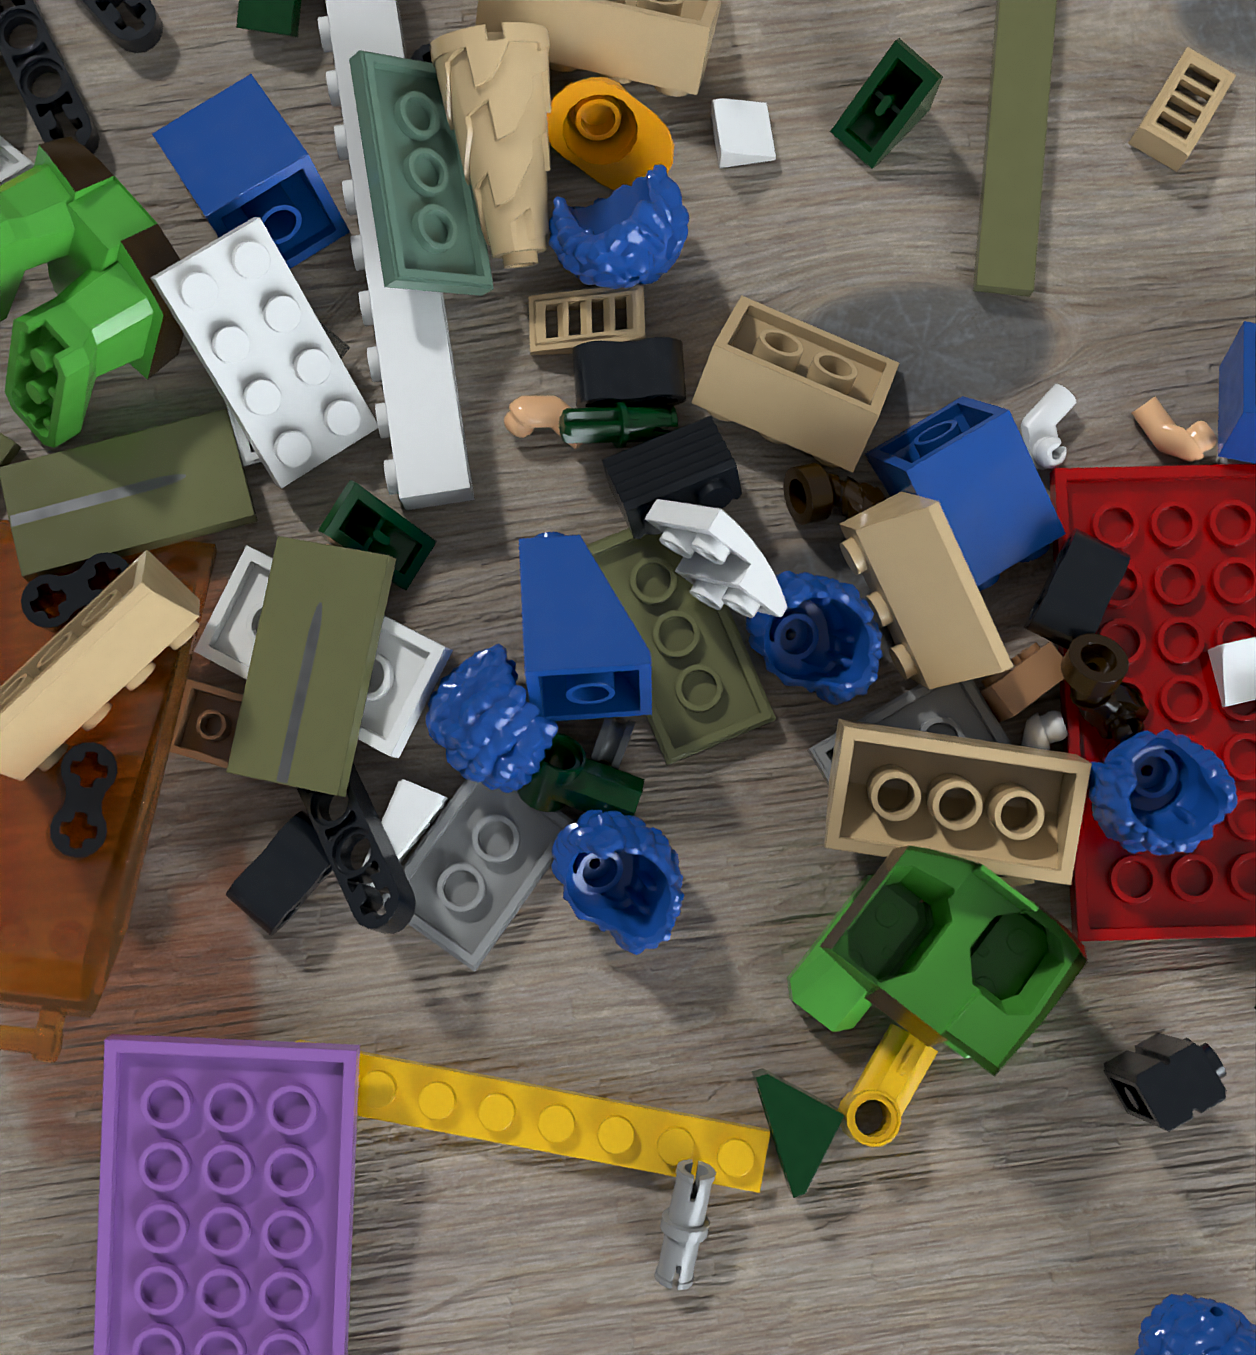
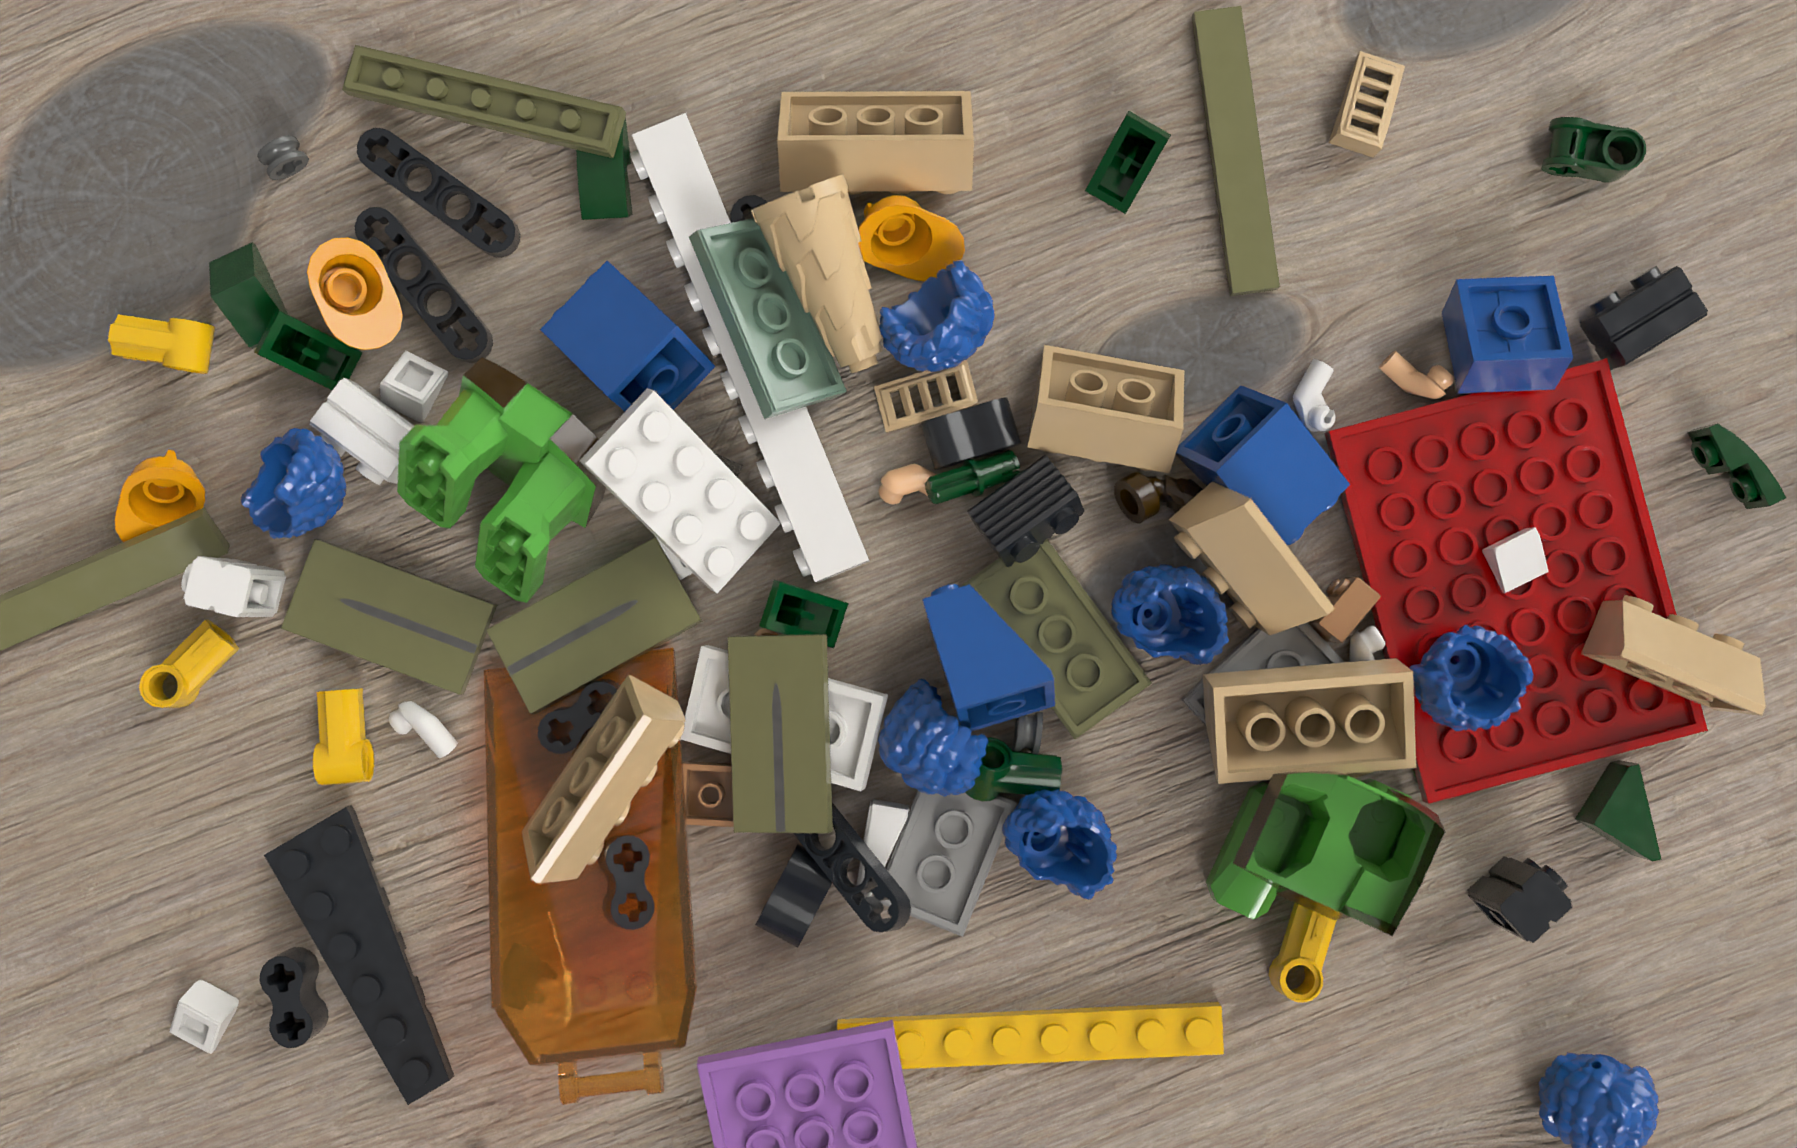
camera: 10 degrees left, 5 degrees up
white slope [645,499,787,618] -> none
light grey pin [654,1159,716,1290] -> none
white slope [710,98,776,168] -> none
dark green slope [752,1068,845,1198] -> none
black axle [1024,528,1131,650] -> none
dark brown arm [1061,634,1149,745] -> none

